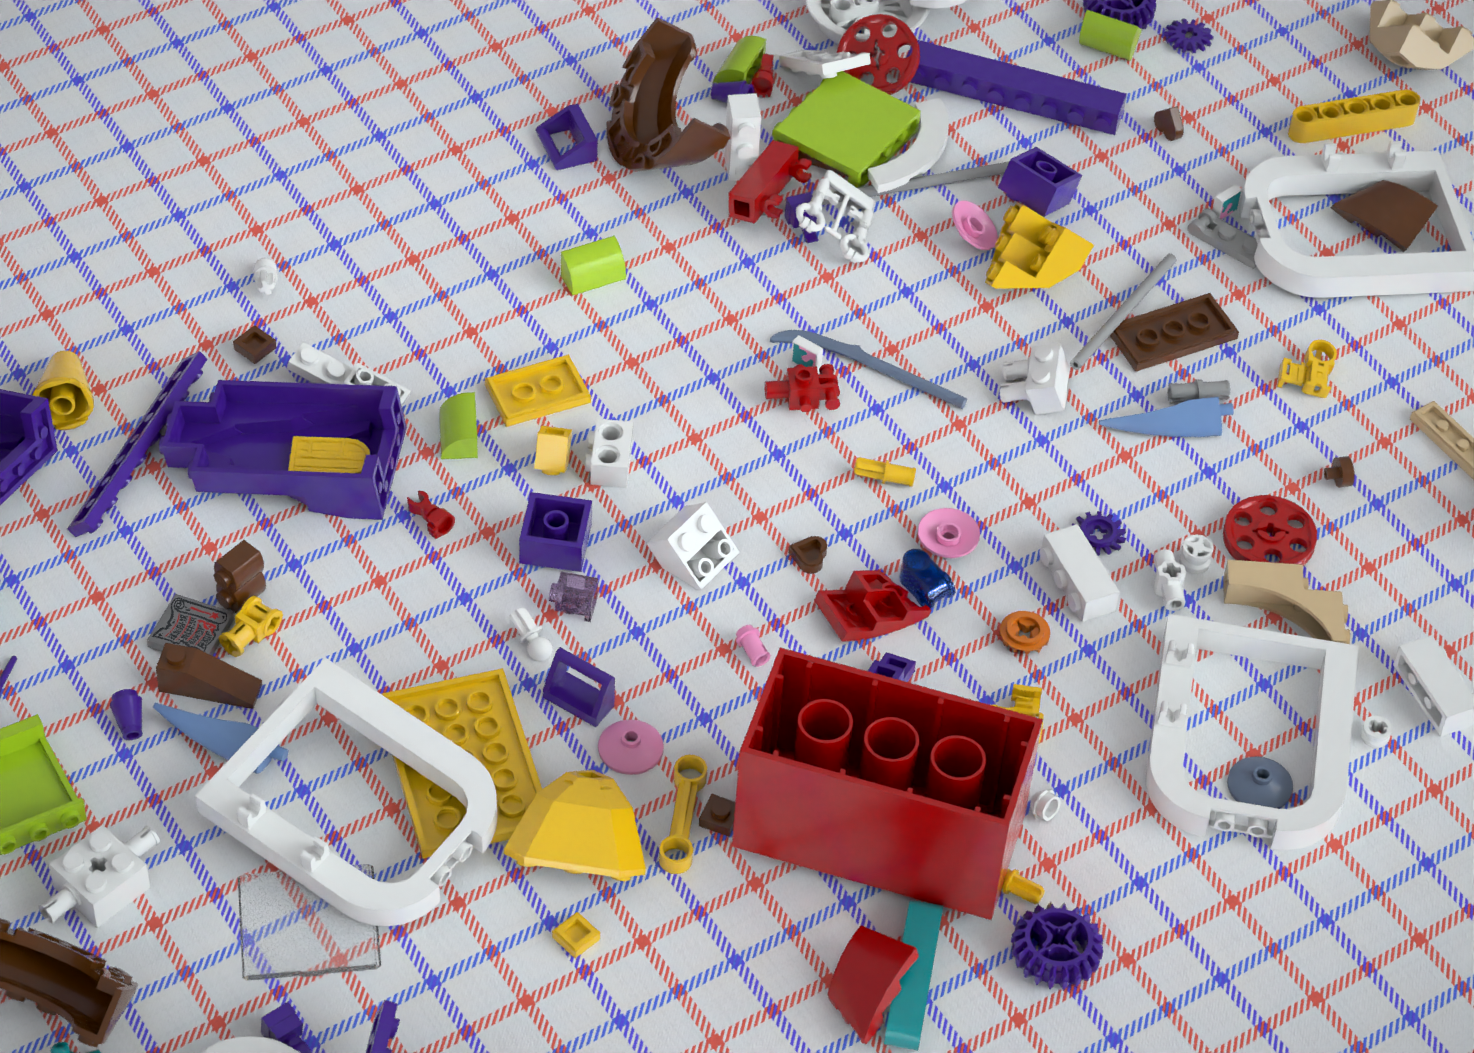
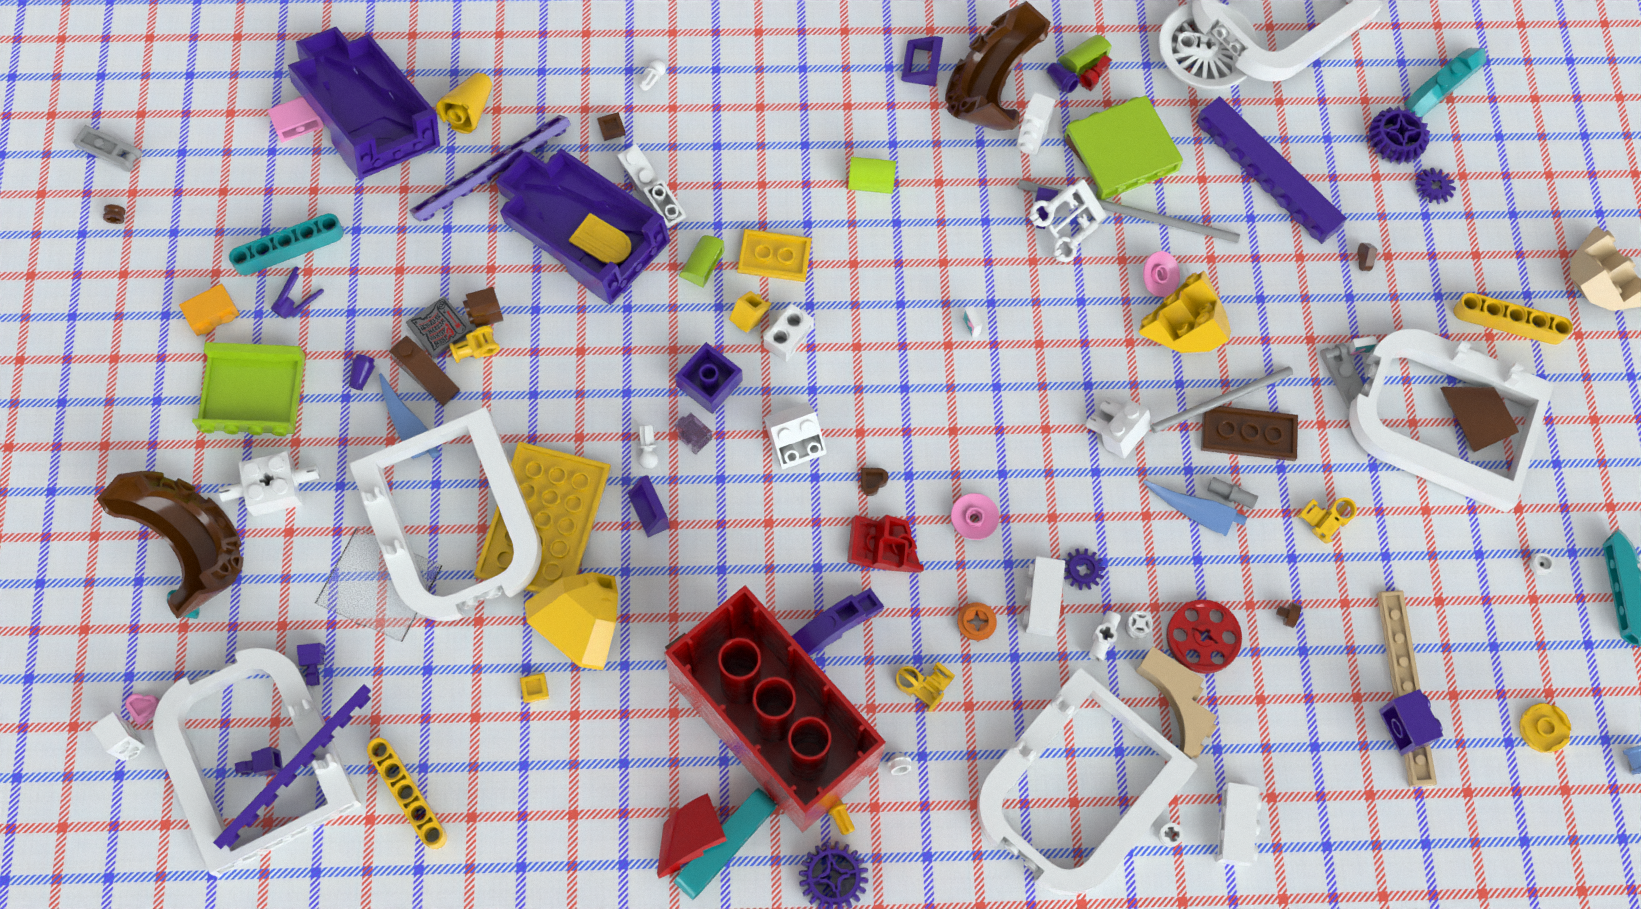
camera: 30 degrees right, 20 degrees up
red piece [407,491,455,539] -> none
bright pink dish [598,720,664,775] -> none
yellow piece [659,755,707,874] -> none
red brick [729,140,812,224] -> none
bright pink pin [736,625,771,667] -> none
red piece [764,364,840,412] -> none
sand blue piece [770,330,967,409] -> none
white wing [779,50,871,78] -> none
red wedge [837,14,920,95] -> none
yellow axle [854,457,916,487] -> none
white tile [868,98,949,193] -> none
clear blue piece [899,549,956,609] -> none
dark purple brick [998,147,1083,217] -> none
lime brick [1079,10,1142,61] -> none
sand blue dish [1227,757,1293,809] -> none

